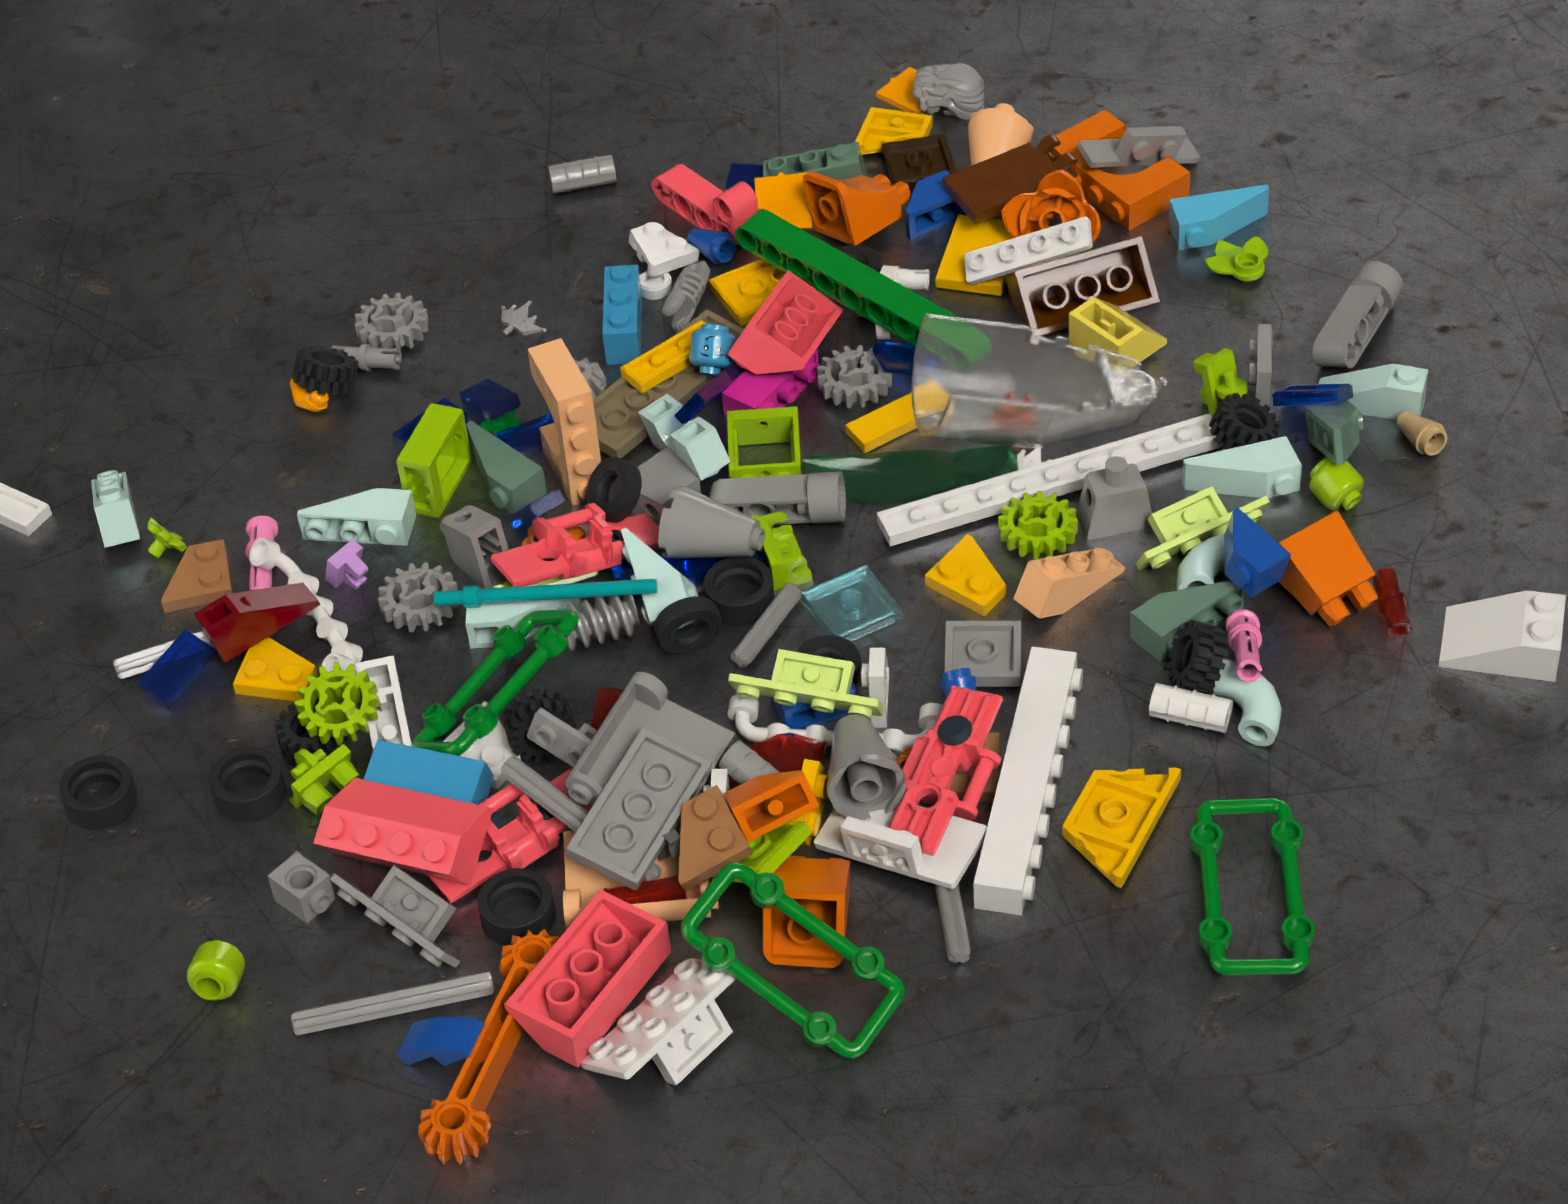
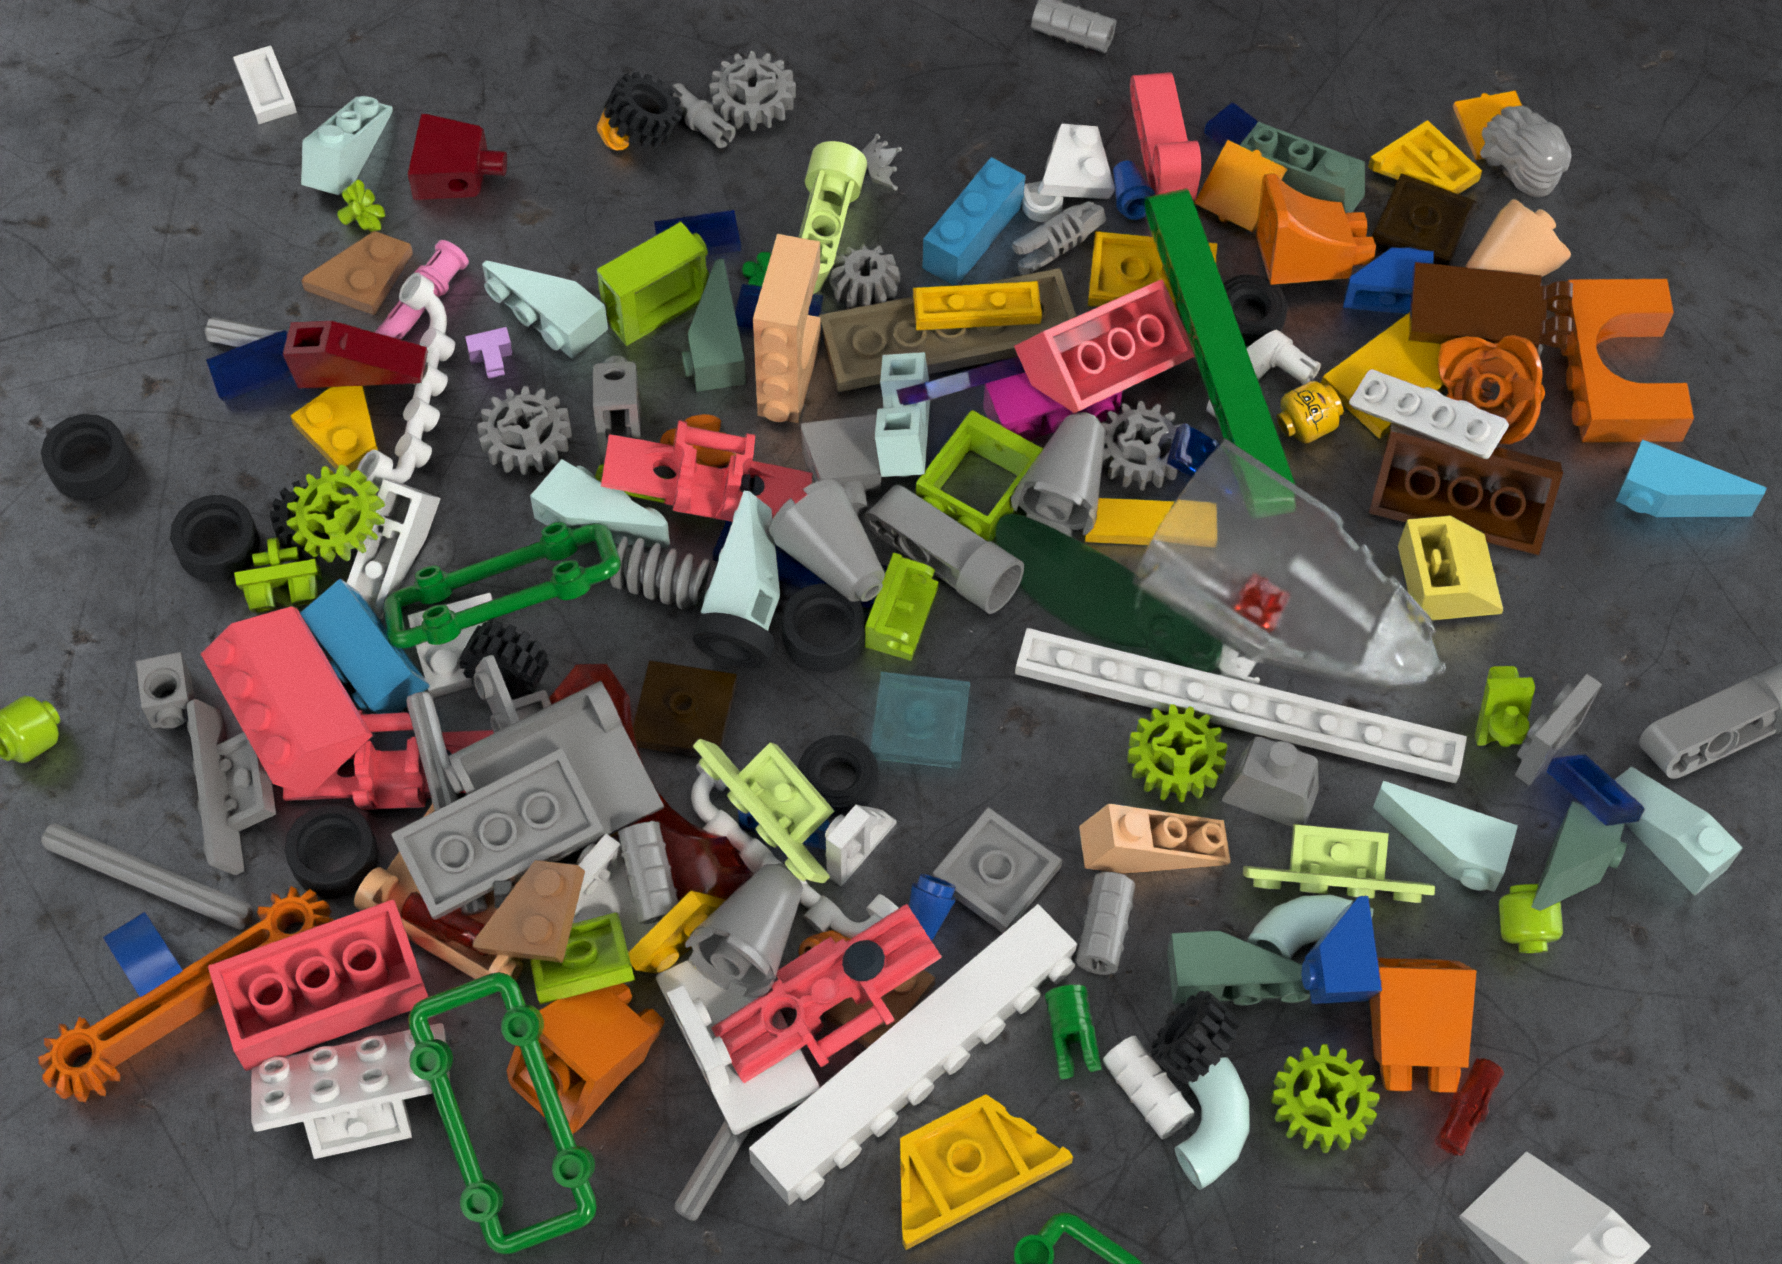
camera: 30 degrees right, 15 degrees up
teal bar [434,579,658,608] -> none
clear blue tile [459,378,521,420] -> none
clear blue tile [508,489,566,529] -> none
black tyre [586,457,642,523] -> none
dark azure head [689,324,736,376] -> none
orange slope [723,770,819,842] -> none
light grey axle [731,583,802,668] -> none
yellow wing [925,534,1006,617] -> none
light grey bracket [1077,126,1200,168] -> none
lime plate [1204,236,1269,282] -> none
black tyre [1209,393,1280,450] -> none
bright pink pin [1226,609,1262,682] -> none
tan cone [1396,411,1448,456] -> none
none -> dark red torso [407,113,508,200]
none -> dark brown plate [630,660,737,758]
none -> yellowish green beam [798,141,867,294]
none -> light grey cone [1011,412,1105,537]
none -> green hinge [1045,985,1102,1079]
none -> light grey axle [1076,871,1136,975]
none -> lime gear [1271,1044,1380,1153]
none -> yellow head [1276,381,1344,444]

